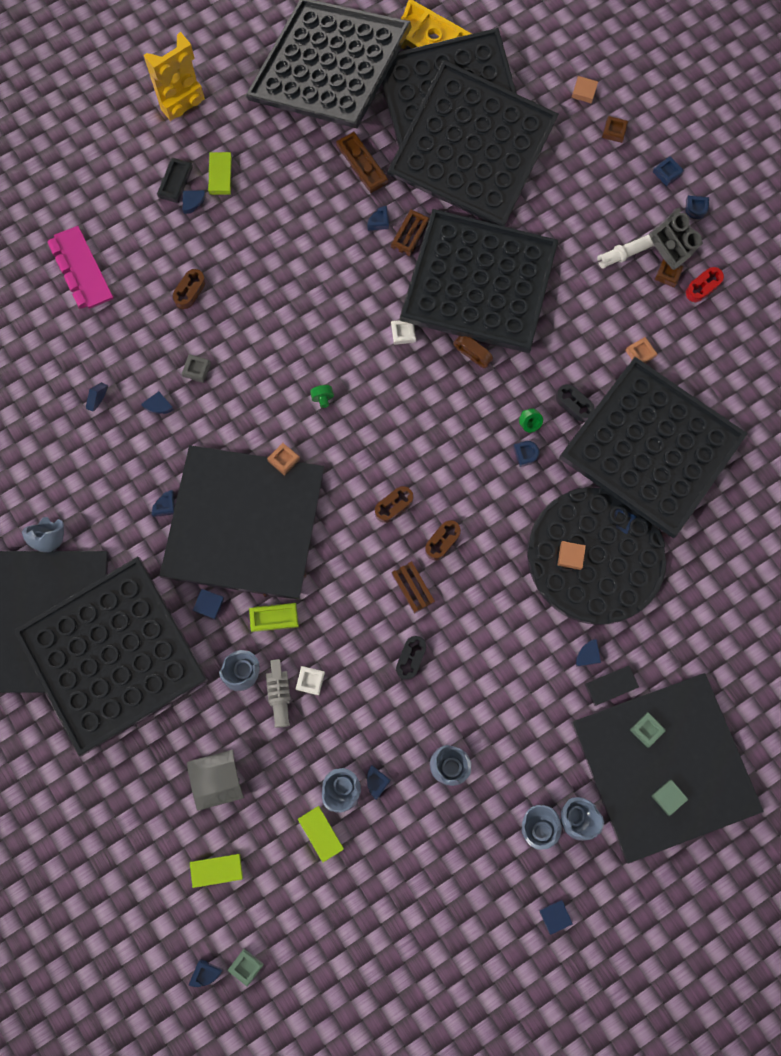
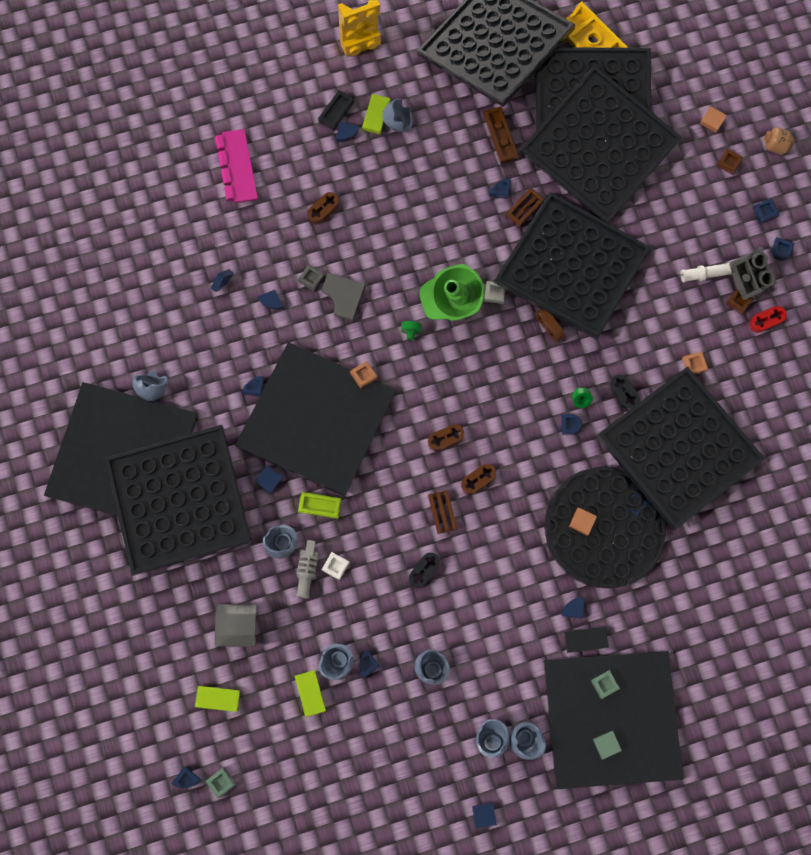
camera: 15 degrees right, 0 degrees up
none -> dark grey tile [322,273,365,322]
none -> sand blue hair [382,98,412,132]
none -> bright green piece [419,264,485,321]
none -> medium nougat head [764,127,795,155]

